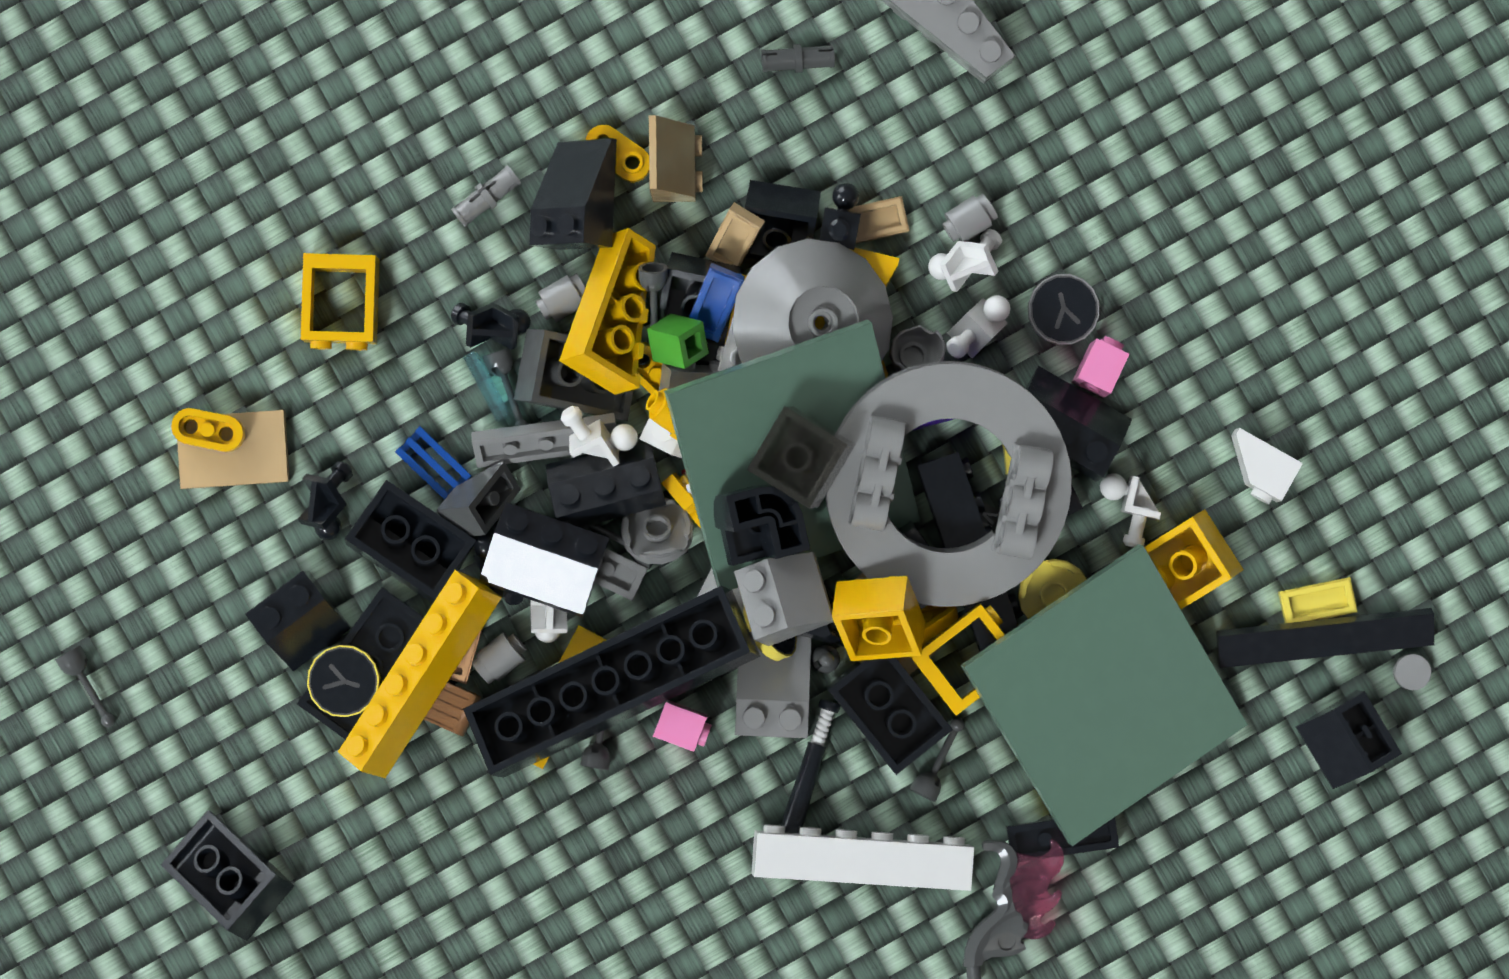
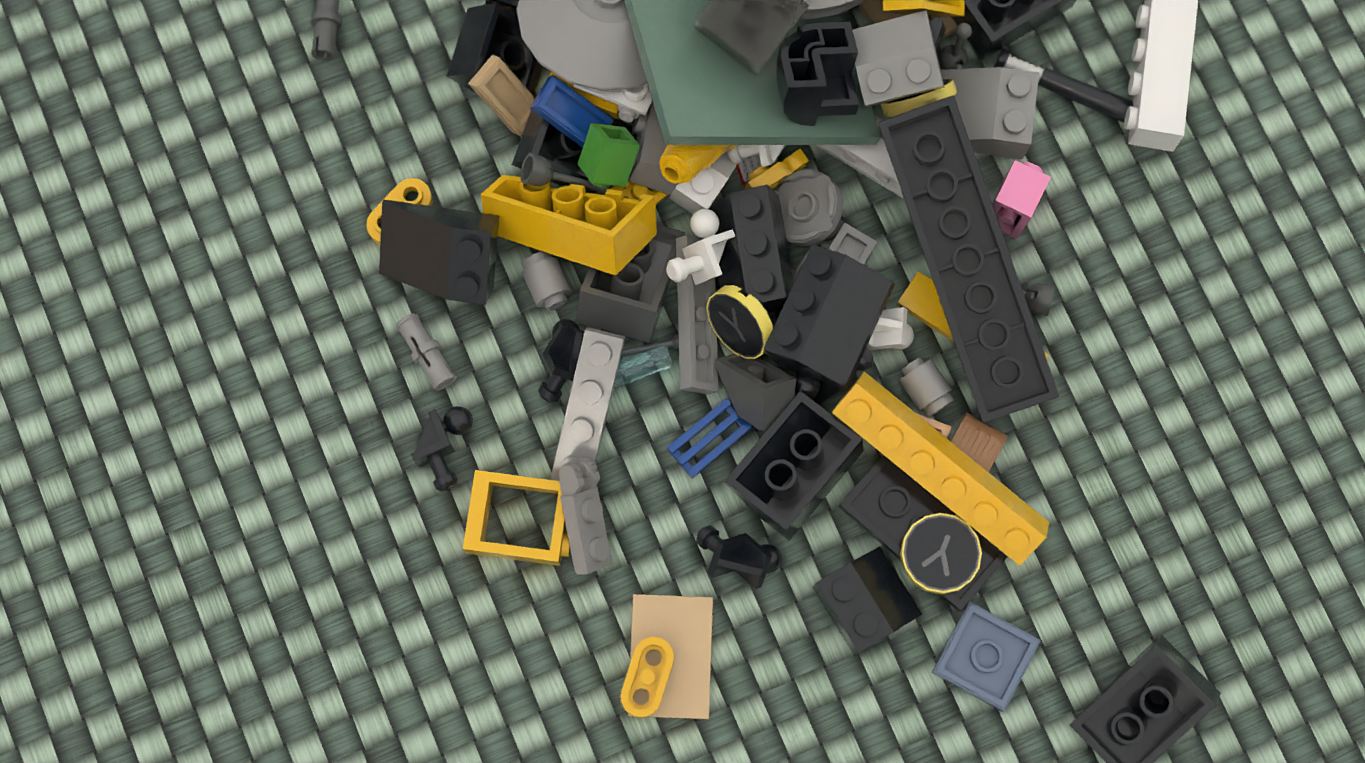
camera: 90 degrees left, 10 degrees down
tan slope [649,115,703,202] -> none
none -> black piece [411,406,473,492]
none -> light grey plate [550,327,626,481]
none -> light grey hinge [558,456,612,575]
none -> tile [706,285,773,359]
none -> sand blue tile [931,601,1041,712]

